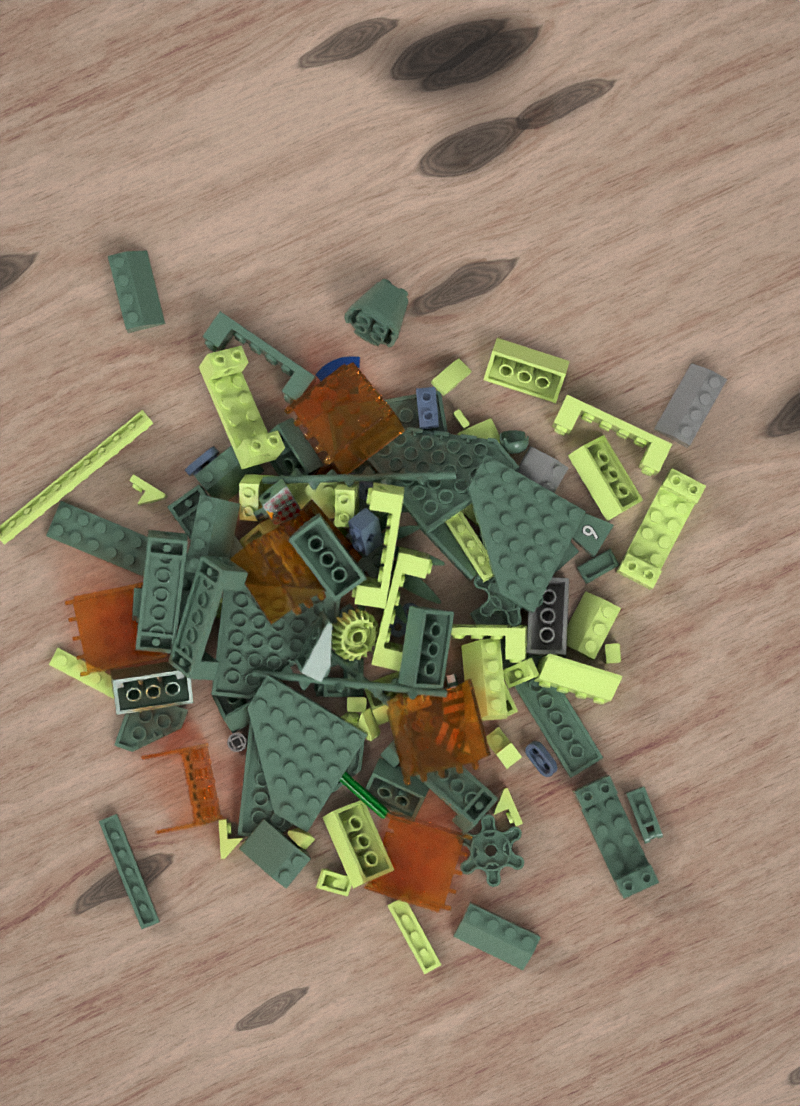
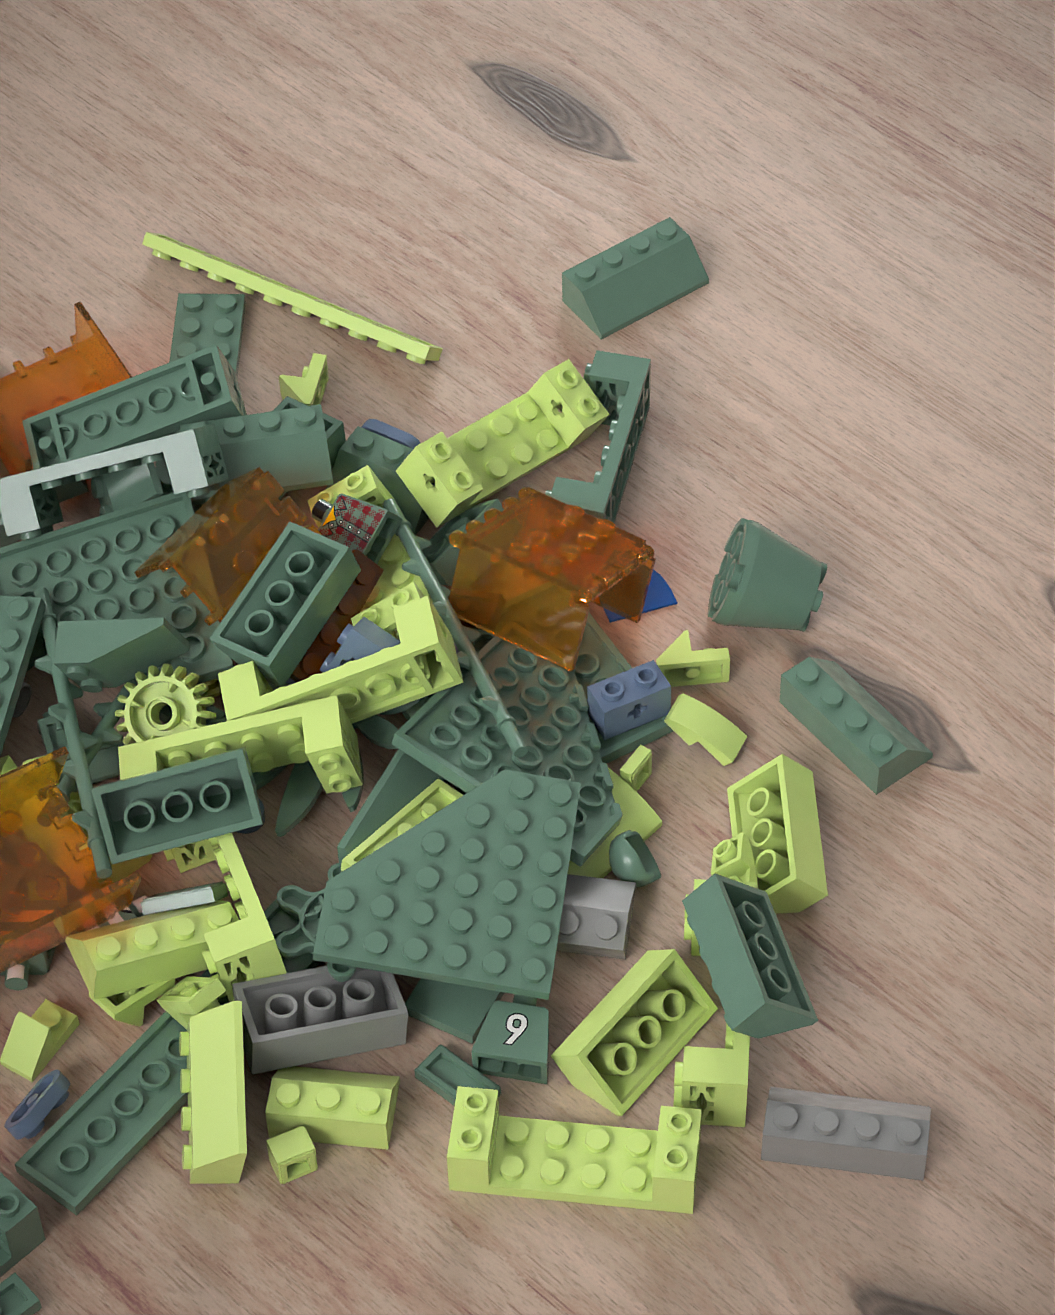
camera: 70 degrees right, 35 degrees down
none -> tile [141,881,228,915]
none -> yellowish green slope [656,630,730,687]
none -> sand green slope [682,873,818,1039]
none -> yellowish green slope [711,832,758,889]
none -> sand green slope [779,657,933,795]

